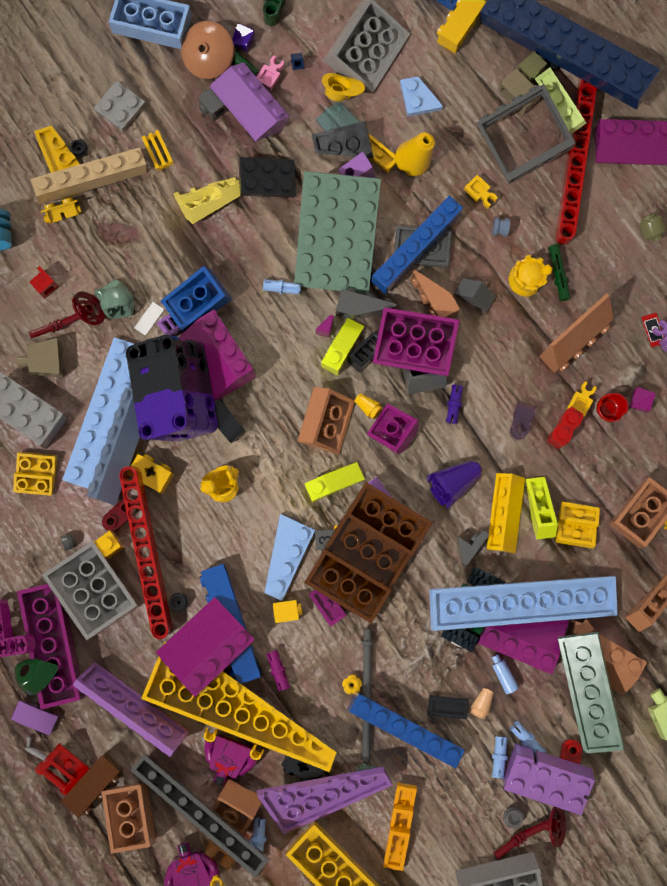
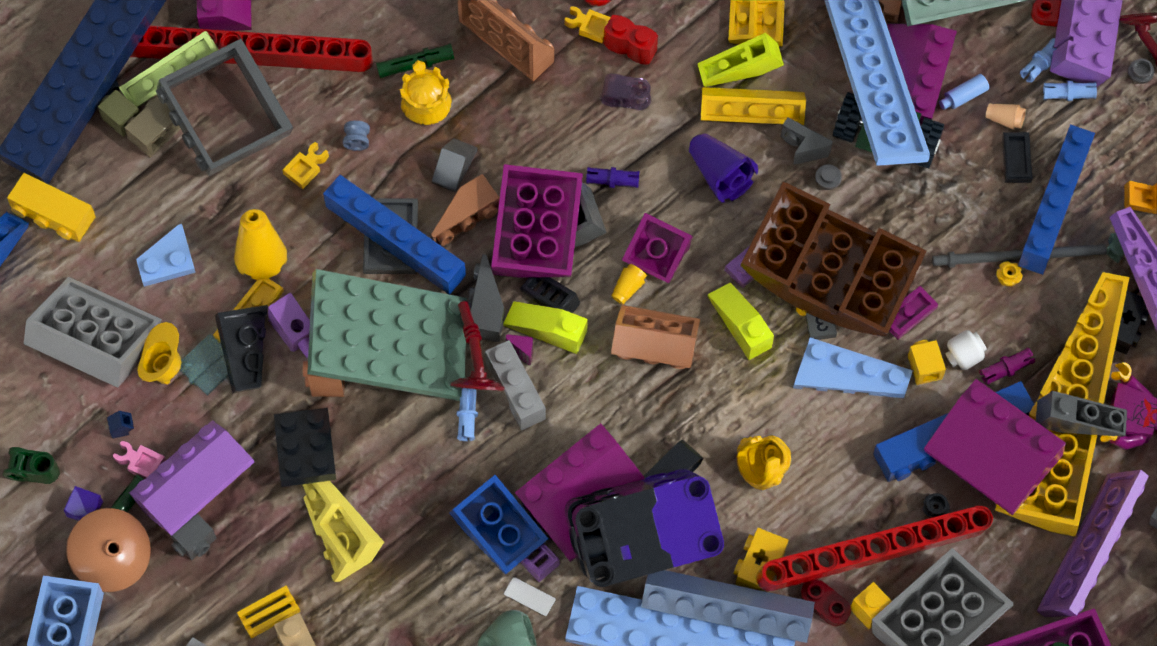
camera: 95 degrees left, 15 degrees down
none -> dark red dish [450,301,505,391]
none -> light grey arch [485,340,546,431]
none -> flat silver plate [815,164,842,190]
none -> white head [945,330,987,370]
none -> dark grey slope [1036,391,1127,437]

